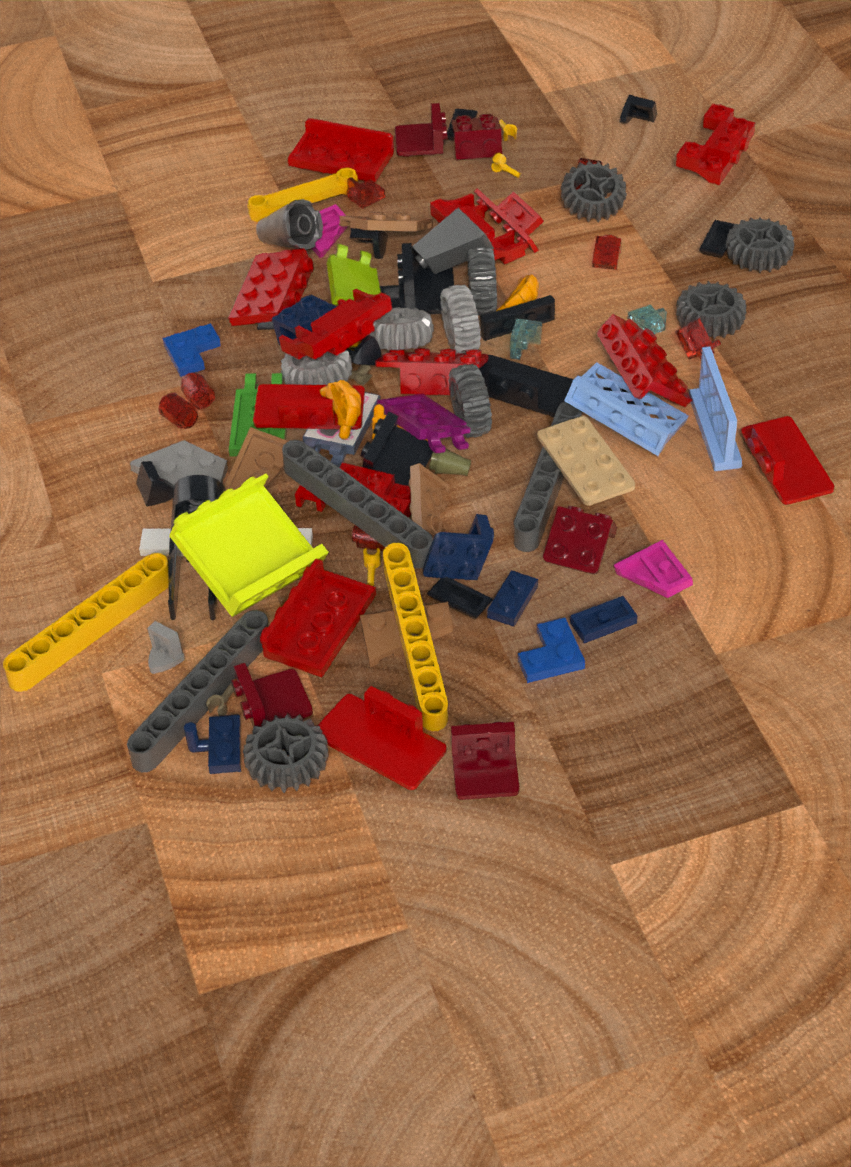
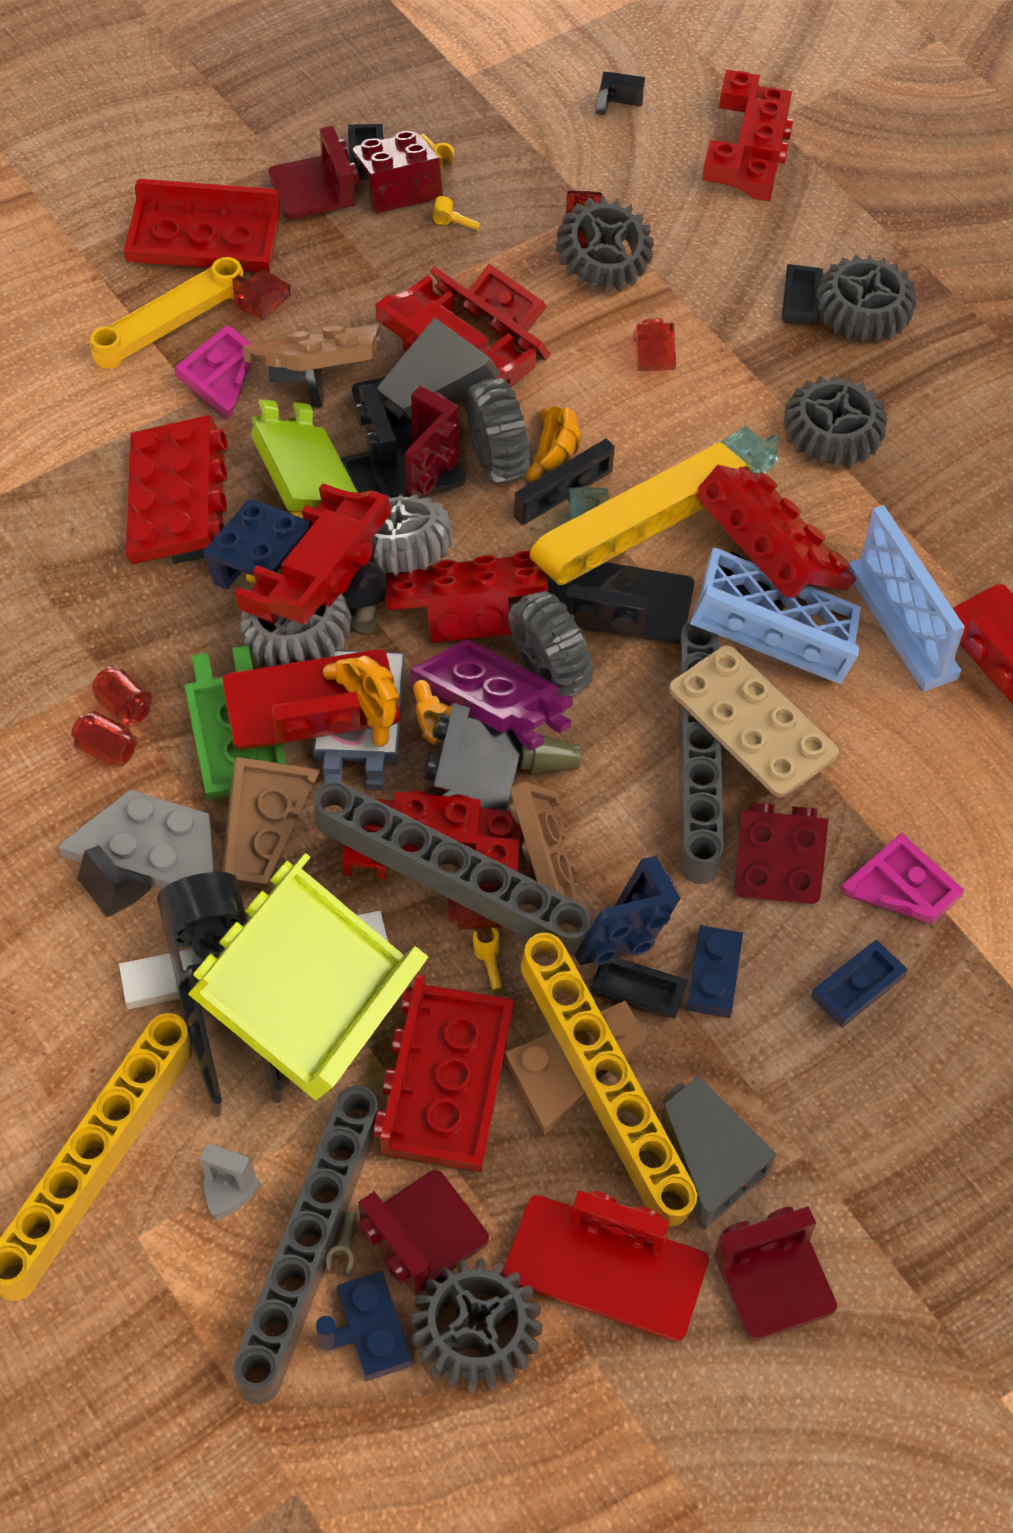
camera: 20 degrees left, 10 degrees up
blue plate [163,324,221,377] -> none
flat silver cone [256,199,323,250] -> none
light grey gear [440,285,481,353] -> none
blue plate [518,618,585,683] -> none
clear red bracket [675,318,721,360] -> none
none -> dark red bracket [405,385,460,498]
none -> yellow beam [530,442,751,585]
none -> dark grey slope [661,1076,776,1230]

